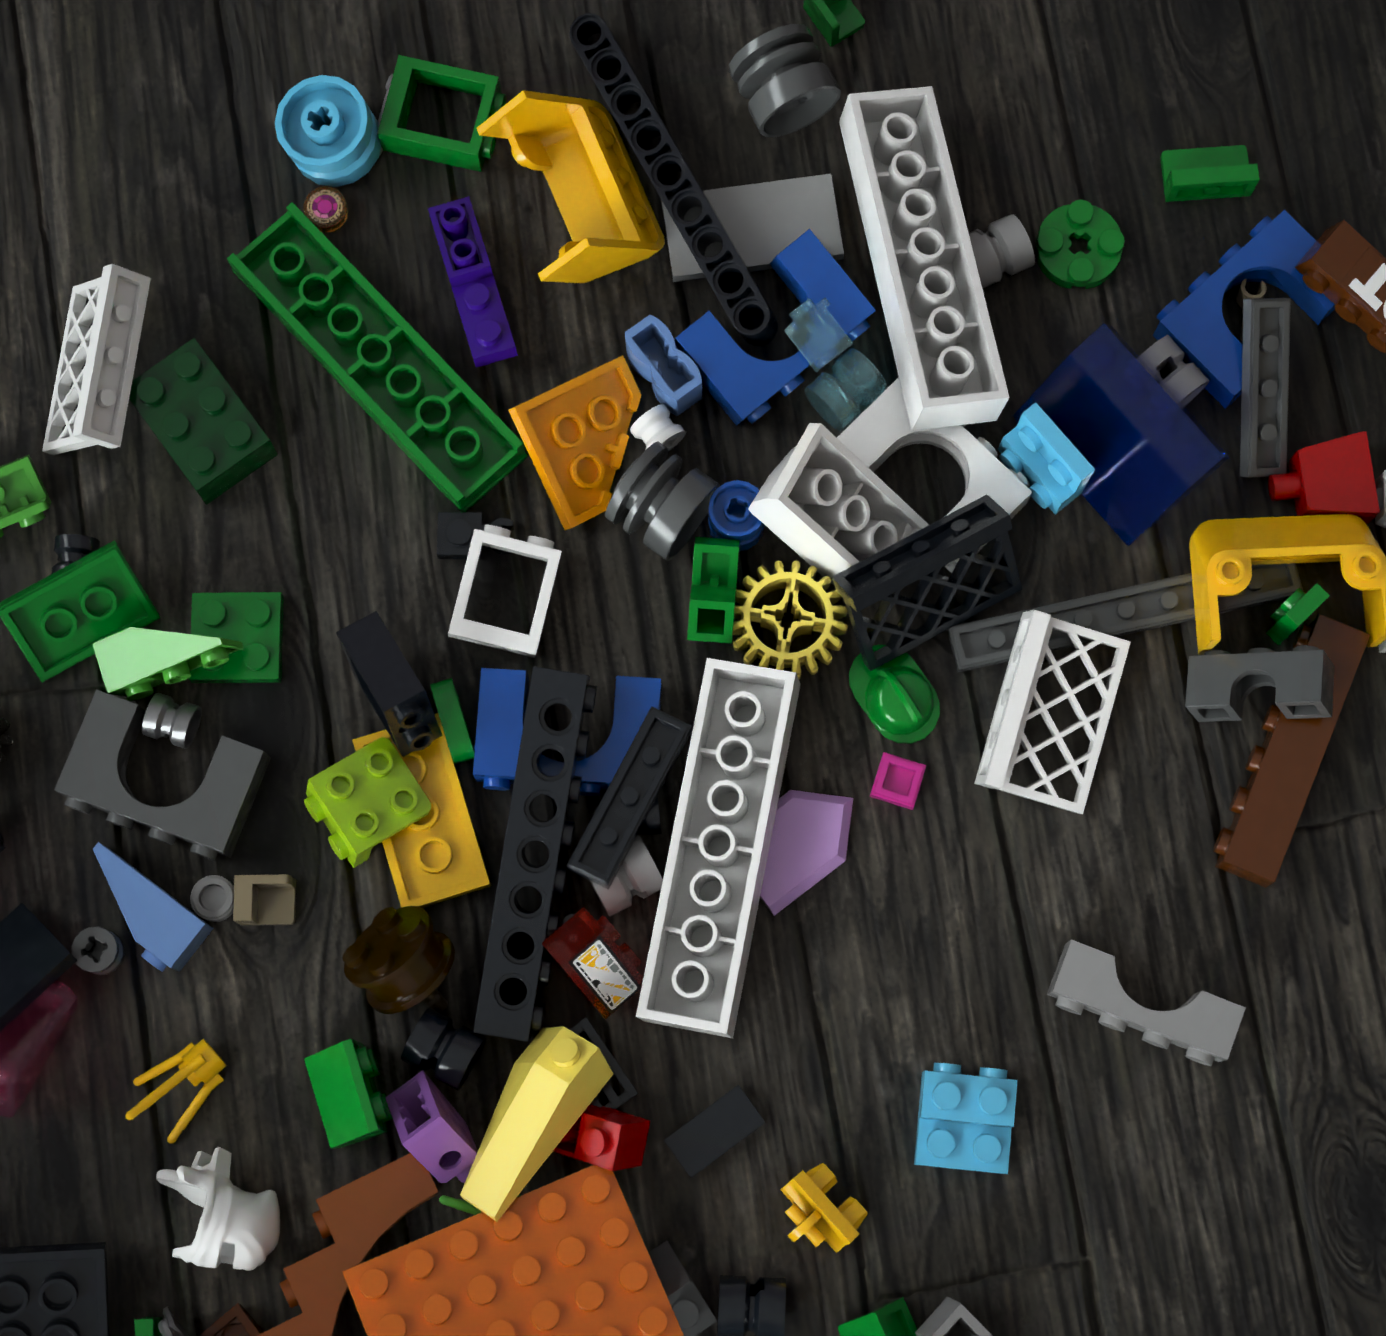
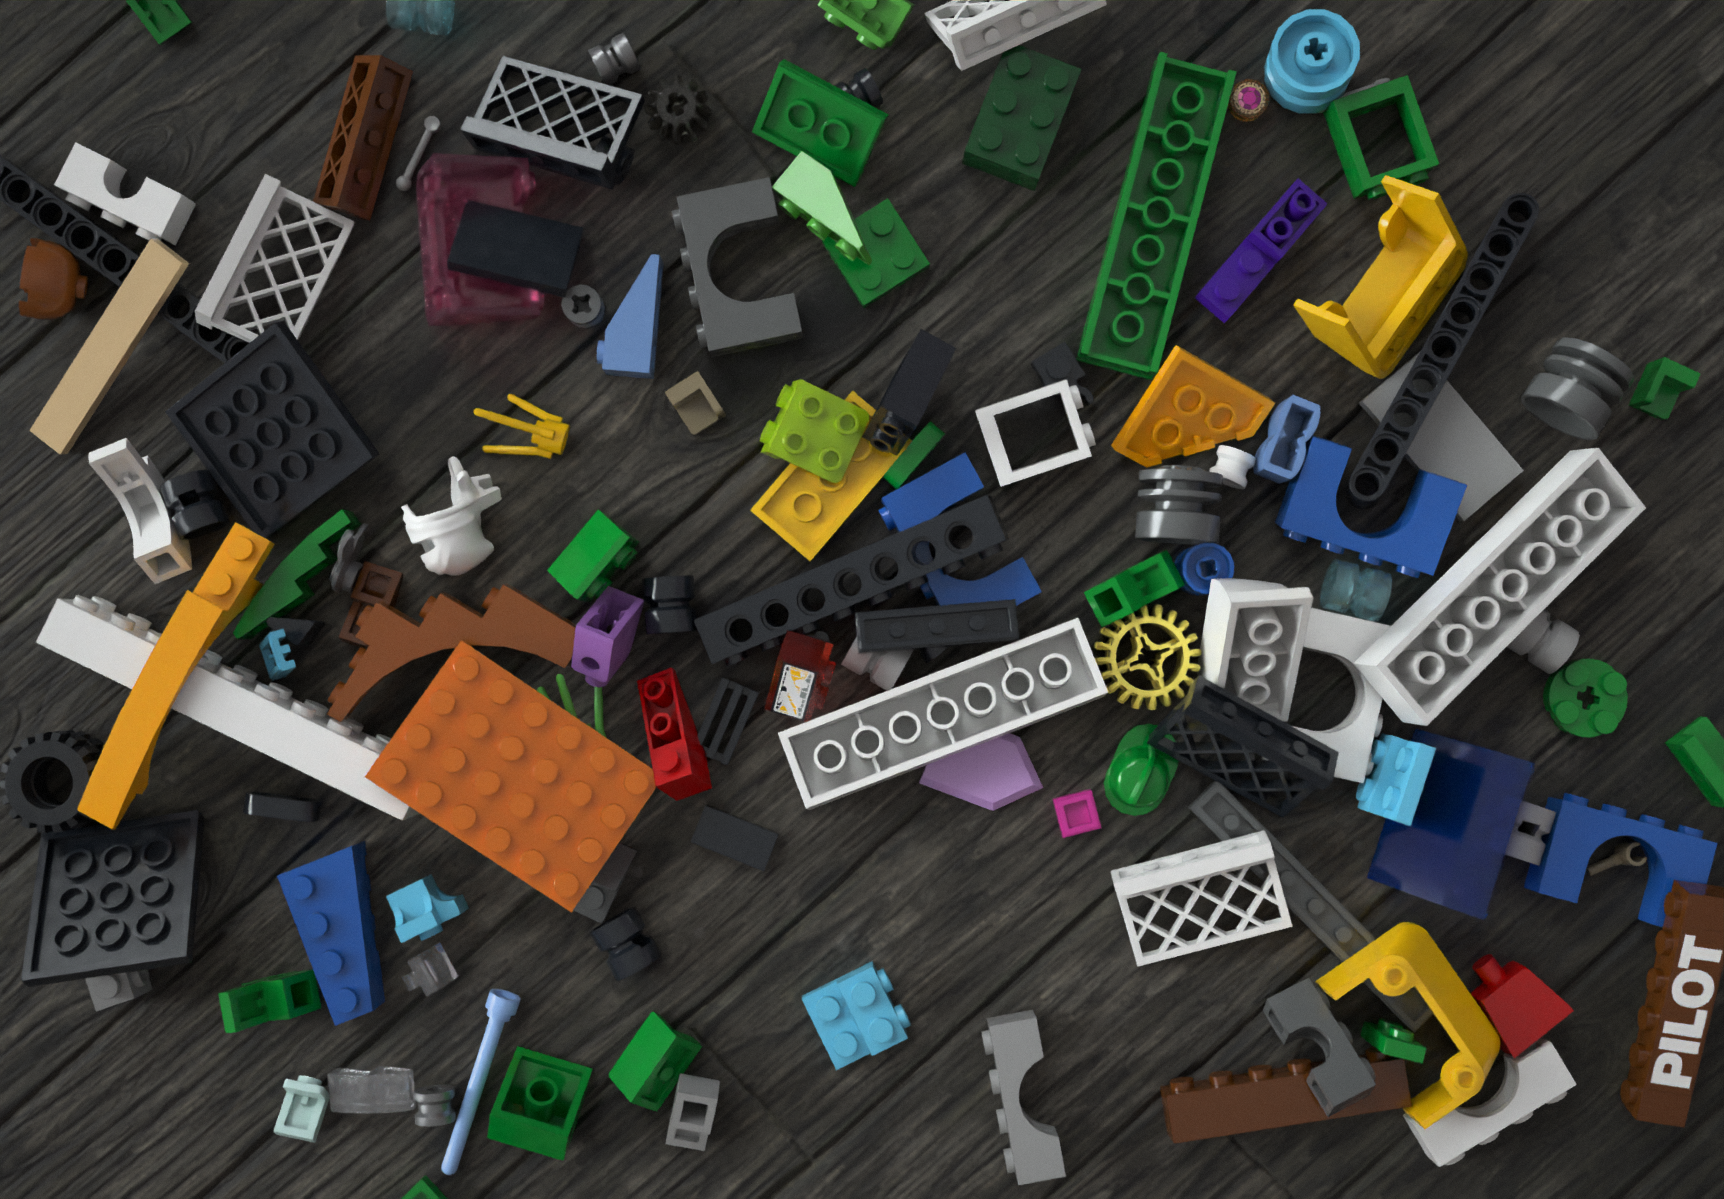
camera: 55 degrees right, 10 degrees up
flat silver wheel [142,693,202,749] -> none
light grey tile [190,875,234,922] -> none
dark brown wheel [342,906,455,1014] -> none
light yellow wedge [460,1026,614,1222] -> none
yellow hips [780,1163,868,1253] -> none
clear light blue bracket [784,297,853,372] -> none
dark grey tile [1240,298,1291,478] -> none

